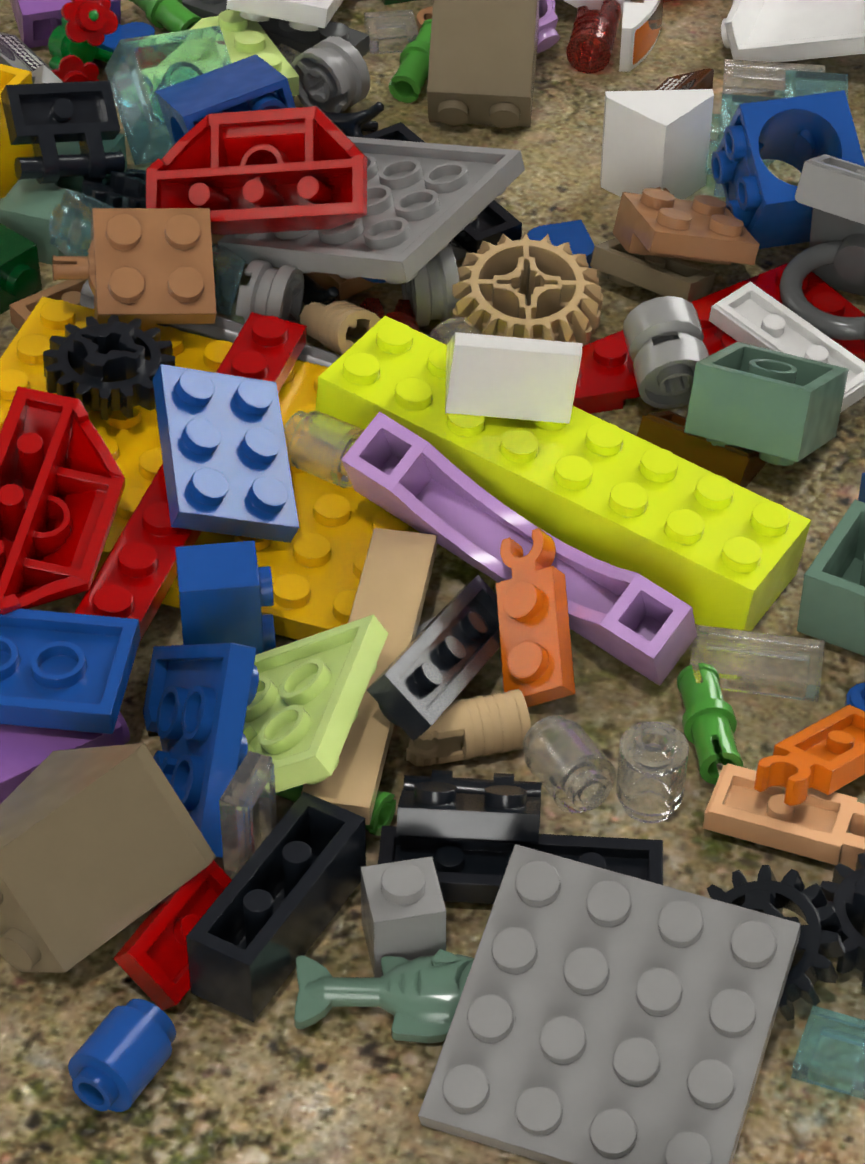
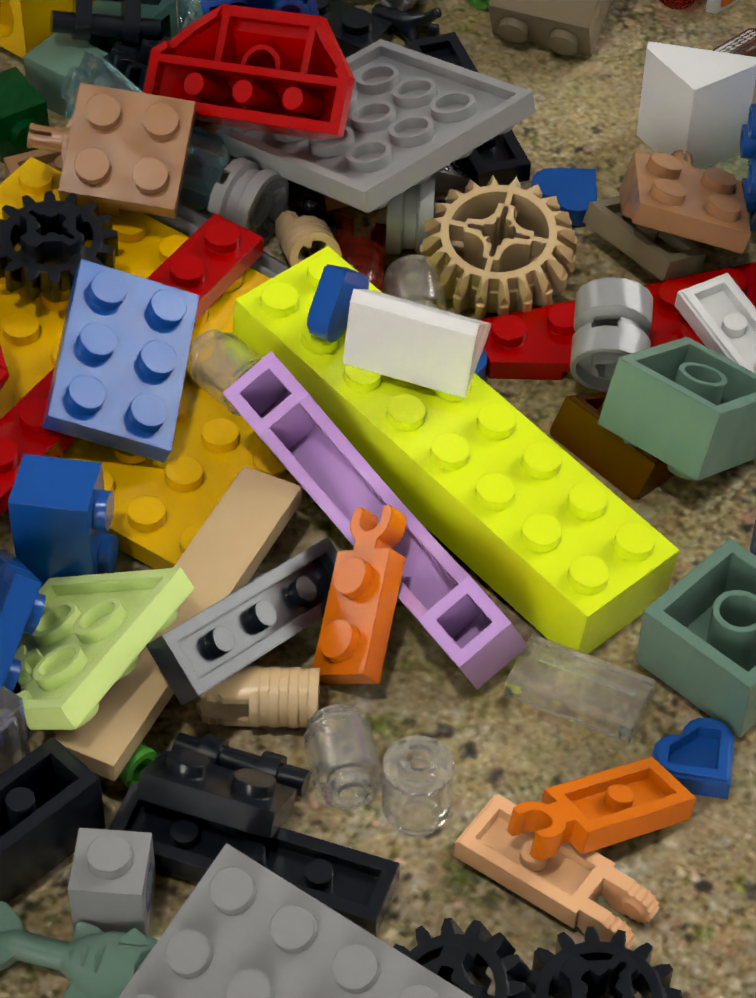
camera: 15 degrees right, 5 degrees up
bright green pin [677,663,743,785] -> none
none -> blue tile [307,264,369,343]

